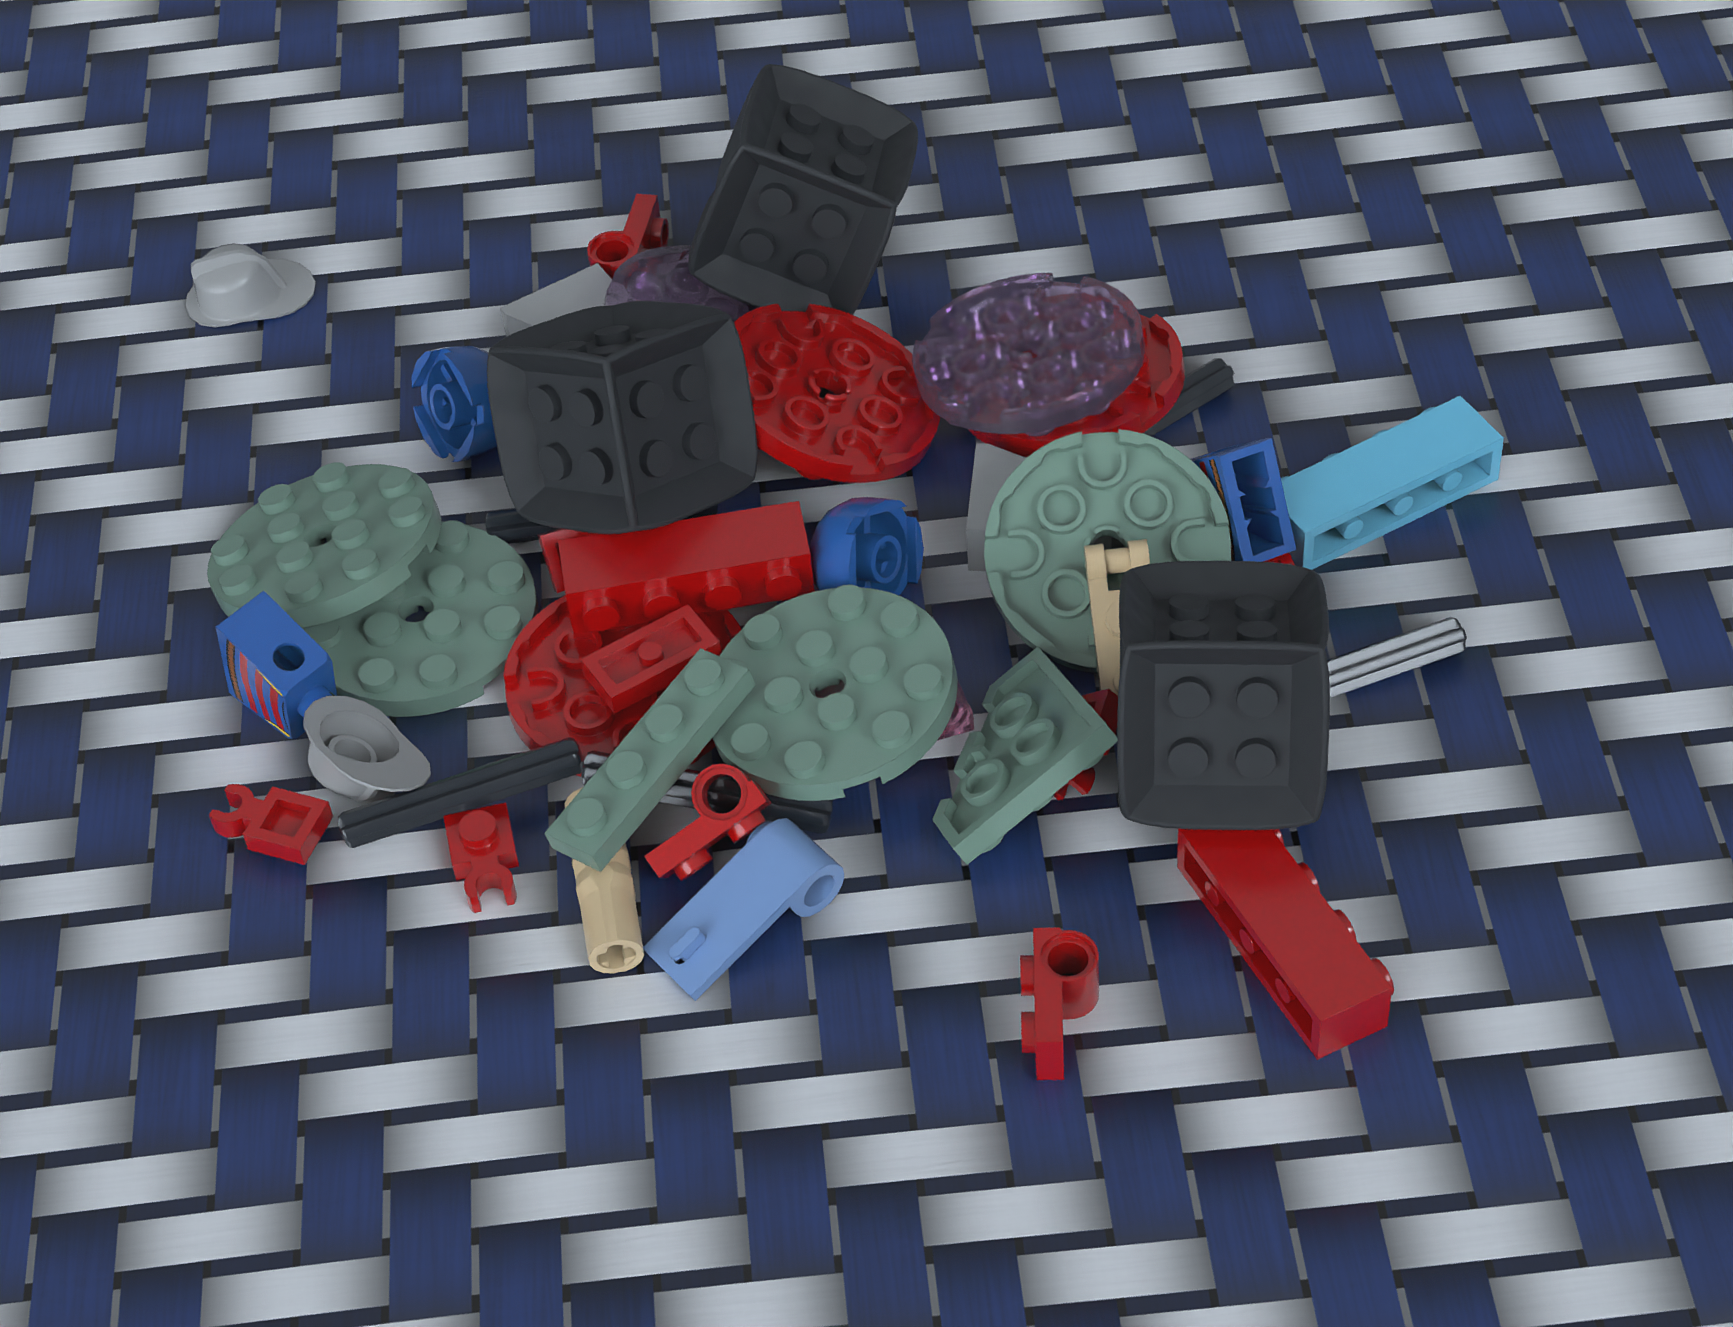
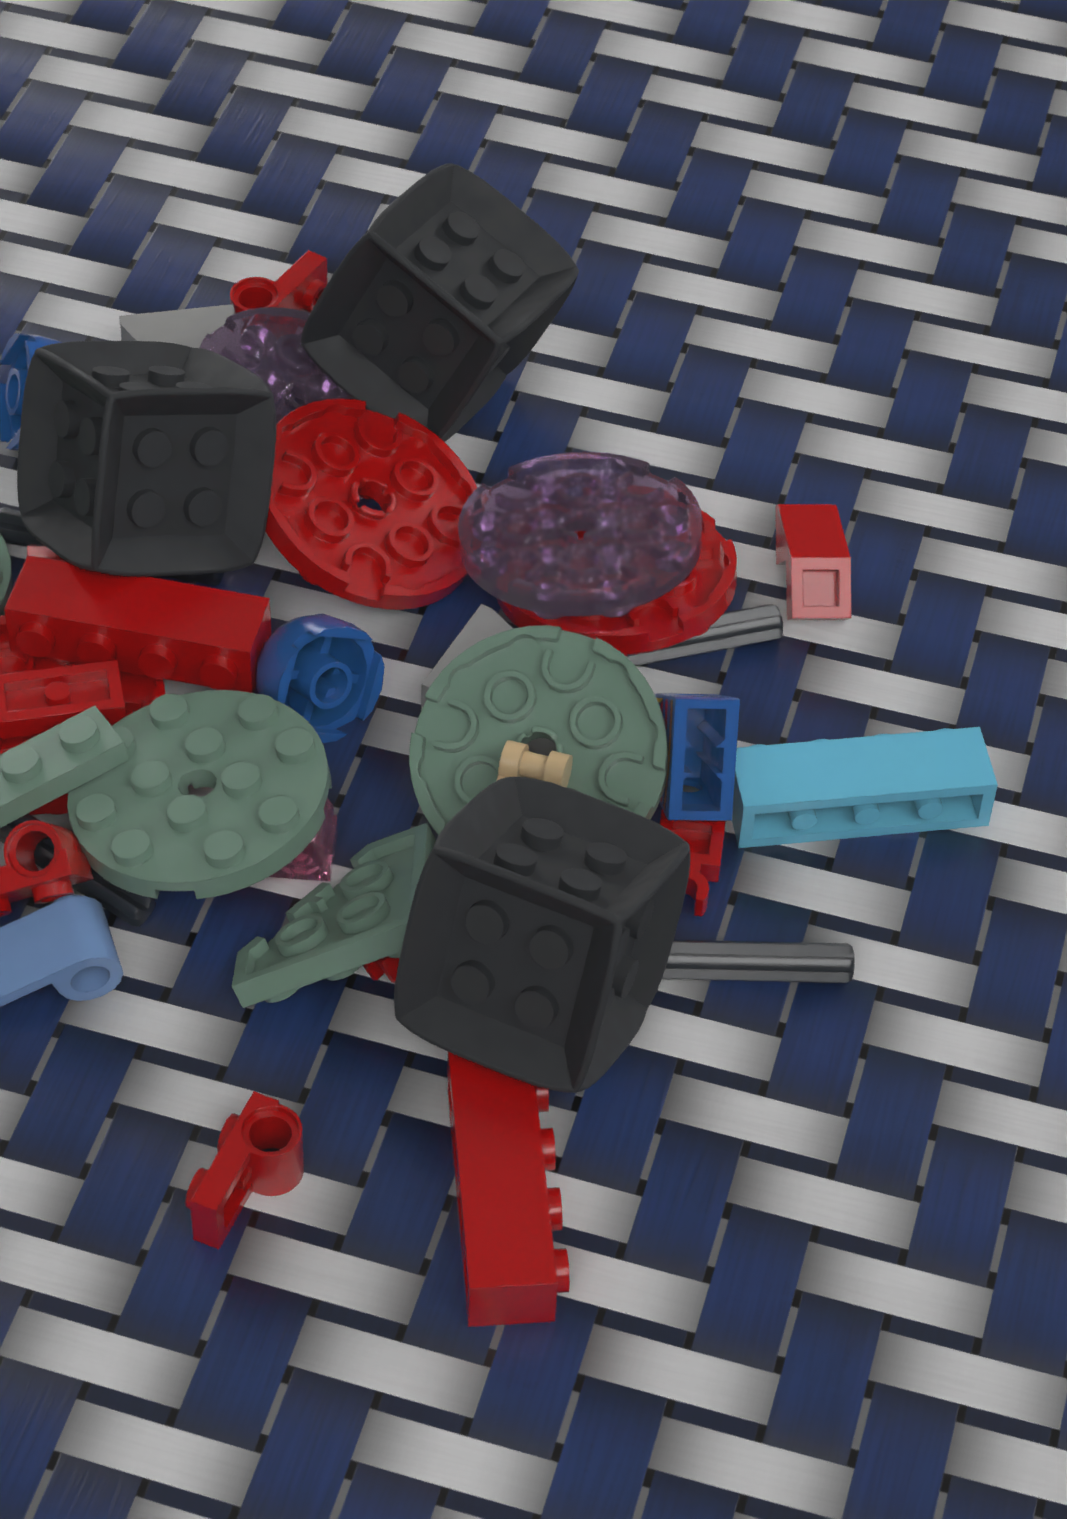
camera: 15 degrees right, 0 degrees up
none -> red slope [775,504,852,620]

